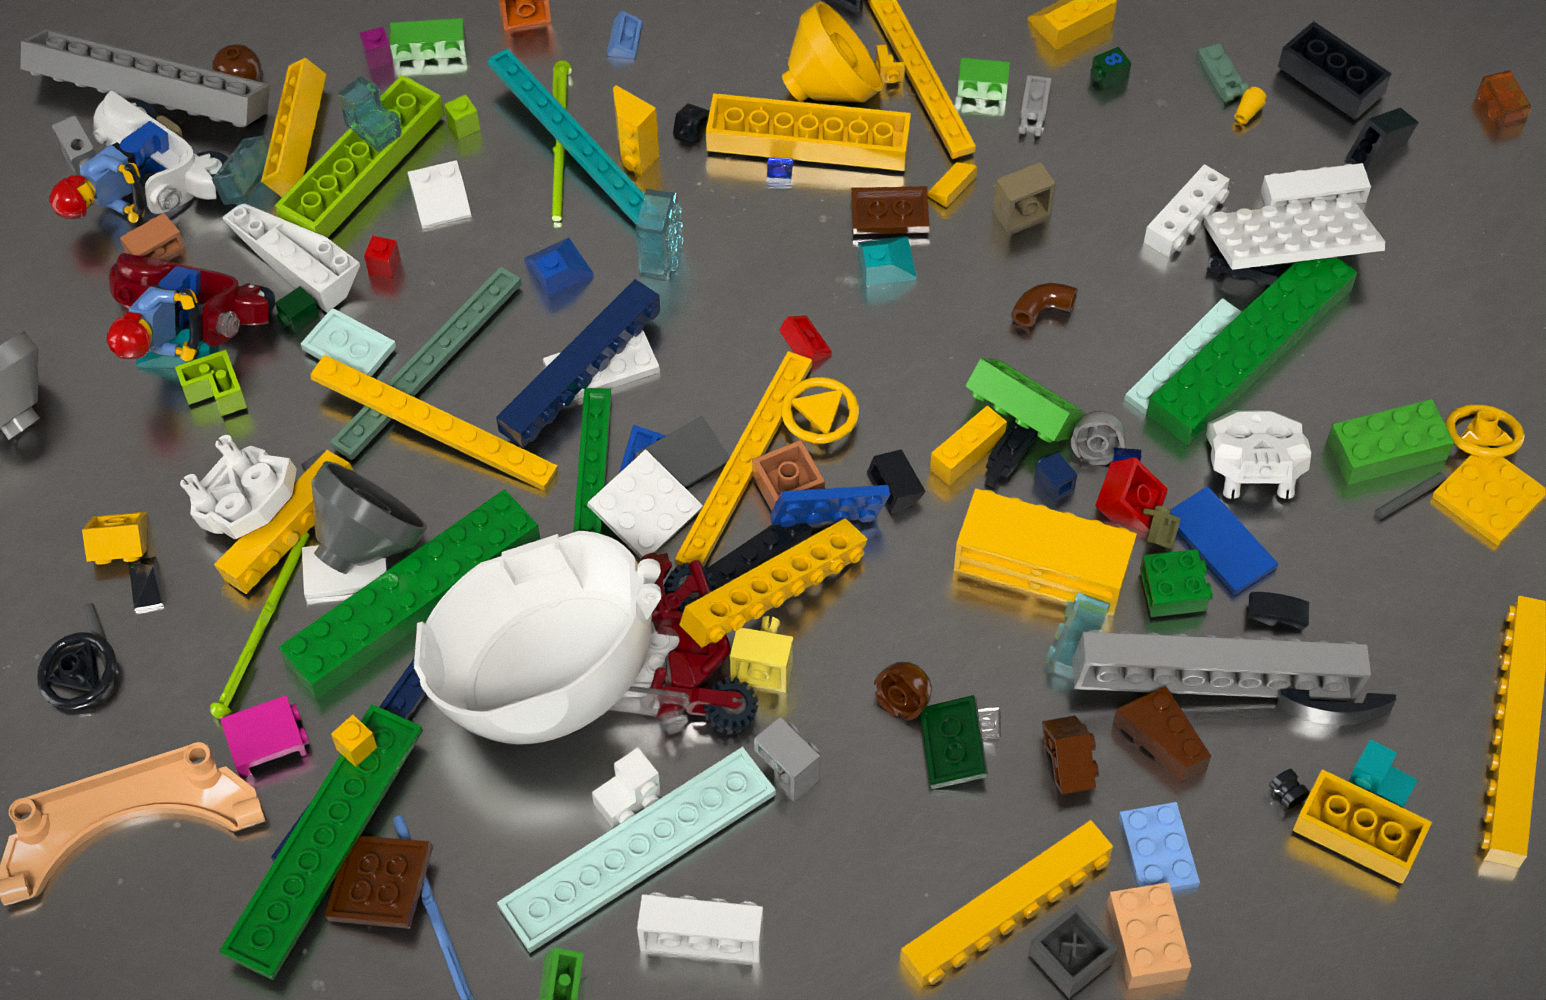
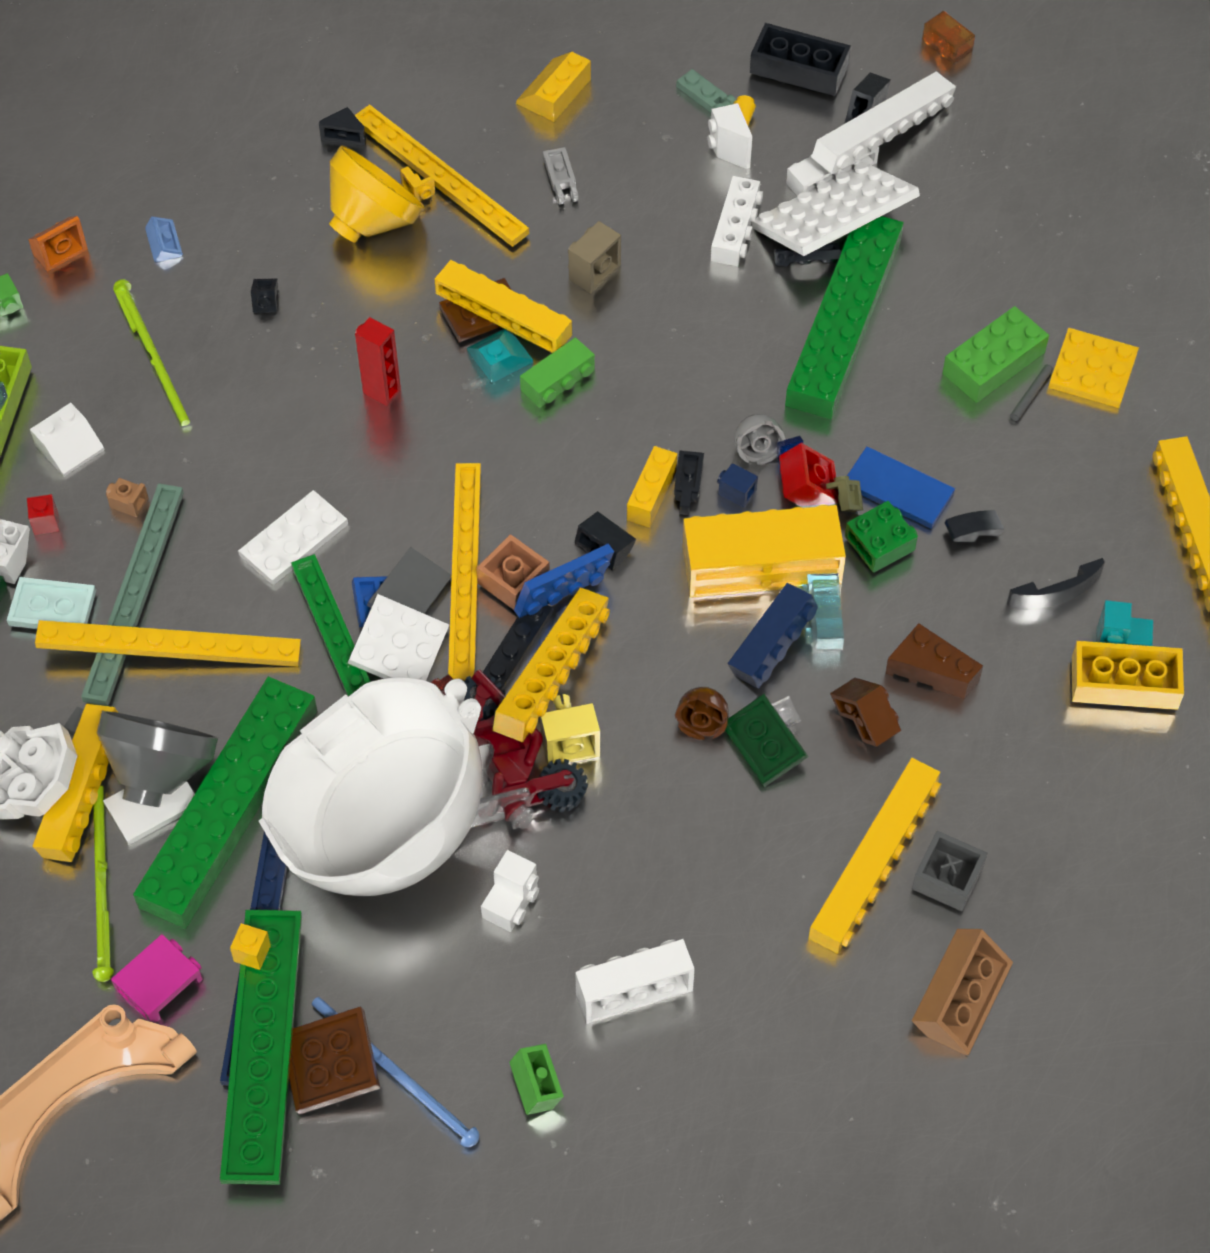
camera: 25 degrees left, 0 degrees up
lime brick [444,94,480,140] -> none
teal plate [488,48,660,229] -> none
dark blue brick [496,279,660,448] -> none
light aqua plate [497,747,776,953] -> none
blue slope [524,237,593,297] -> none
yellow slope [613,85,659,175] -> none
clear light blue brick [635,189,683,281] -> none
yellow brick [706,94,911,171] -> none
light grey brick [754,717,820,802] -> none
clear blue tile [767,158,793,184] -> none
red slope [779,315,832,364] -> none
yellow piece [781,377,859,444] -> none
yellow slope [927,162,977,208] -> none
bright green brick [957,58,1010,101] -> none
bright green brick [965,358,1085,443] -> none
reddish brown cylinder [1011,283,1078,327] -> none
light grey brick [1072,630,1371,701] -> none
dark green brick [1091,46,1131,89] -> none
light nougat brick [1106,882,1192,989] -> none
light blue plate [1119,802,1200,892] -> none
light aqua plate [1125,298,1242,415] -> none
white brick [1206,410,1311,499] -> none
black wheel [1269,769,1310,810] -> none
yellow piece [1445,404,1525,458] -> none
none -> medium nougat brick [106,478,149,518]
none -> red brick [355,317,401,406]
none -> yellow brick [435,260,572,353]
none -> bright green brick [520,337,595,408]
none -> white slope [707,103,752,169]
none -> dark blue brick [727,583,818,689]
none -> white brick [812,72,956,174]

